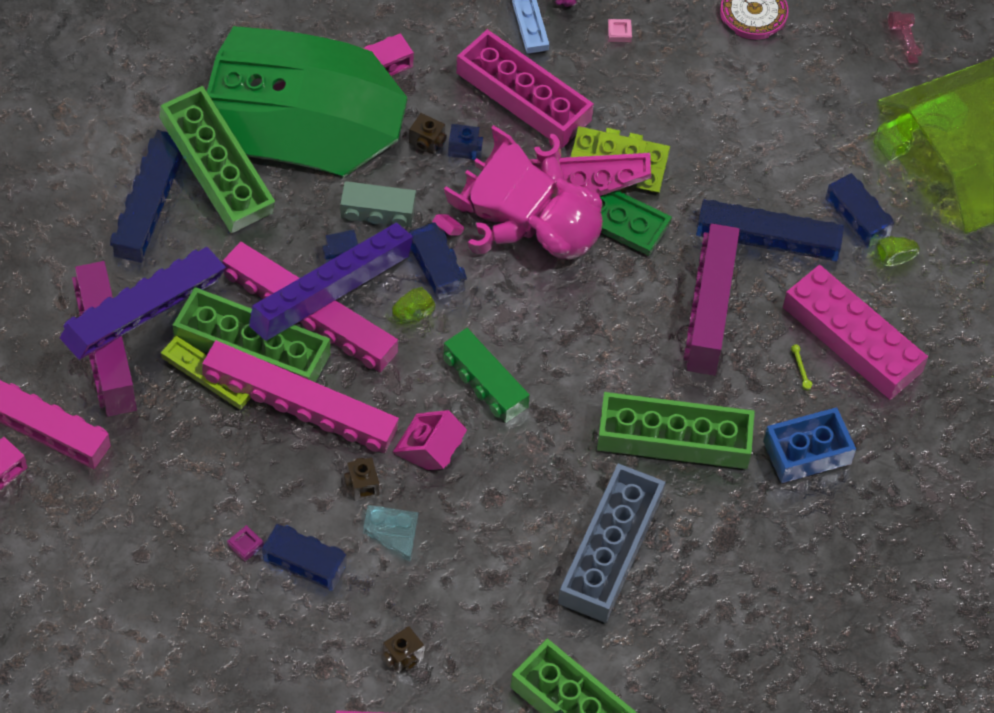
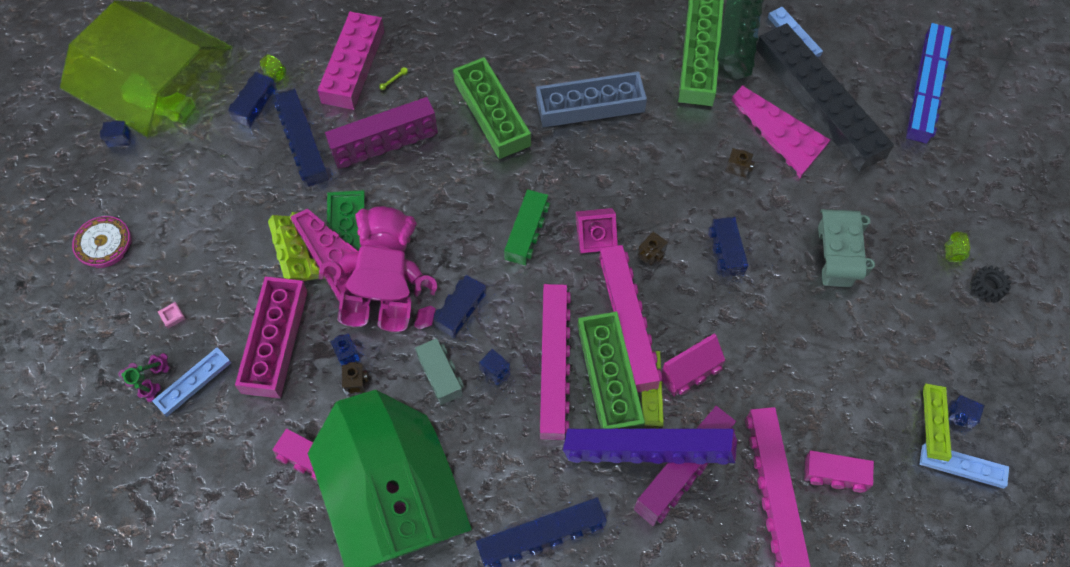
camera: 120 degrees left, 5 degrees up
bright green brick [159,86,275,234] -> none
magenta tile [227,525,264,561] -> none
dark purple brick [249,222,413,341] -> none
clear light blue wing [363,505,419,561] -> none
clear neon green rock [392,287,435,322] -> none
blue brick [763,407,856,483] -> none
clear pink brick [888,11,921,63] -> none
none -> clear blue brick [100,121,131,147]
none -> dark pink slope [661,333,725,397]
none -> sand green container [818,209,875,287]

